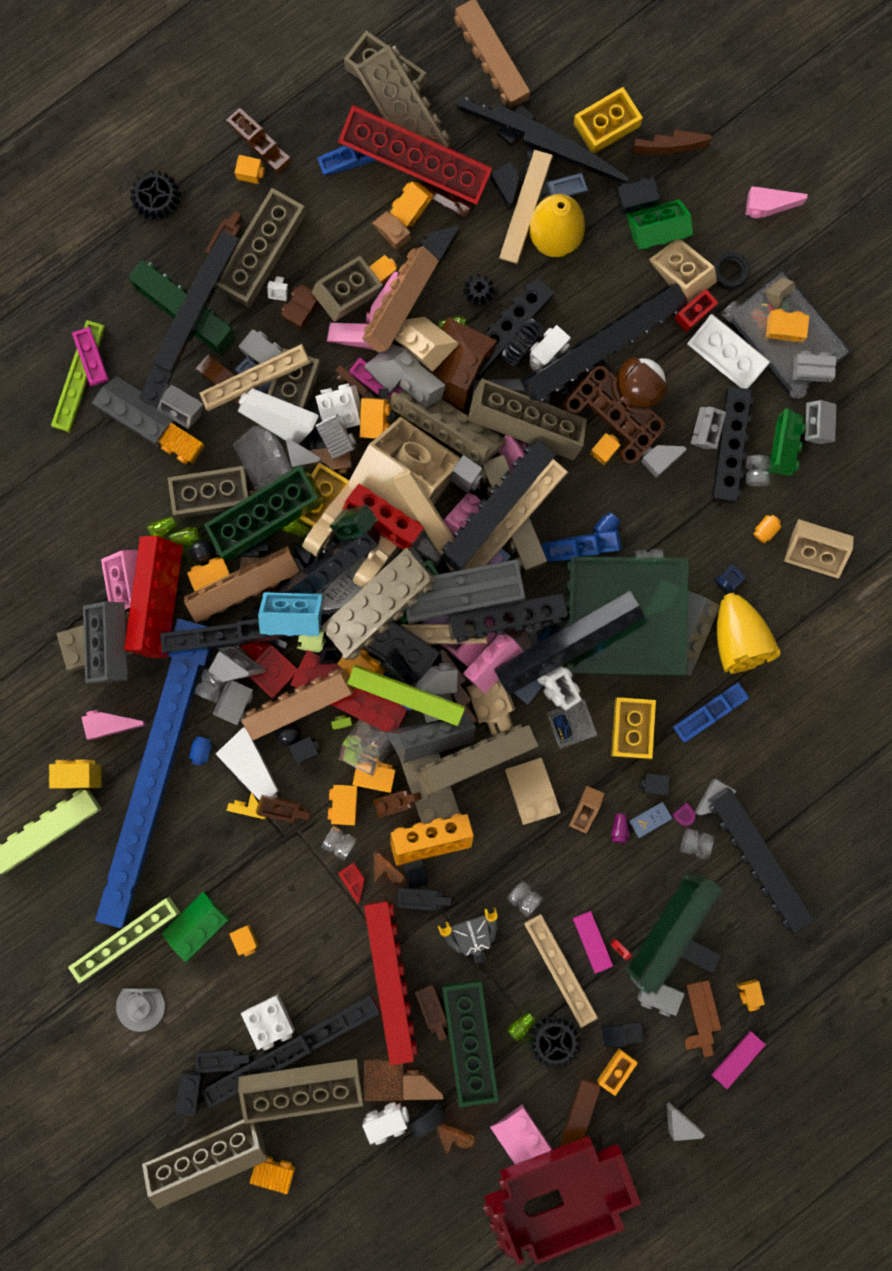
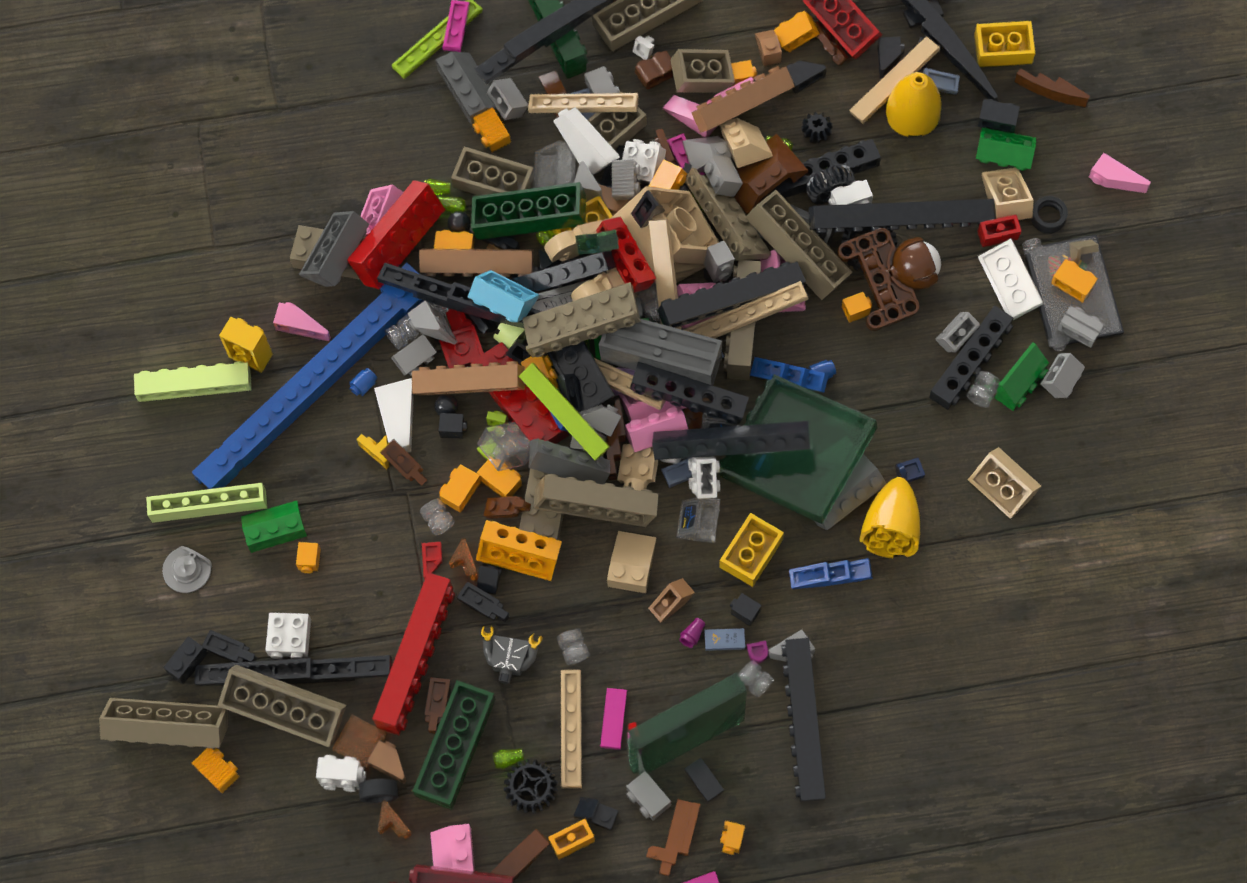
camera: 30 degrees right, 15 degrees down
light grey slope [641,445,686,478] -> none
light orange brick [753,515,781,544] -> none
none -> black slope [631,190,665,228]

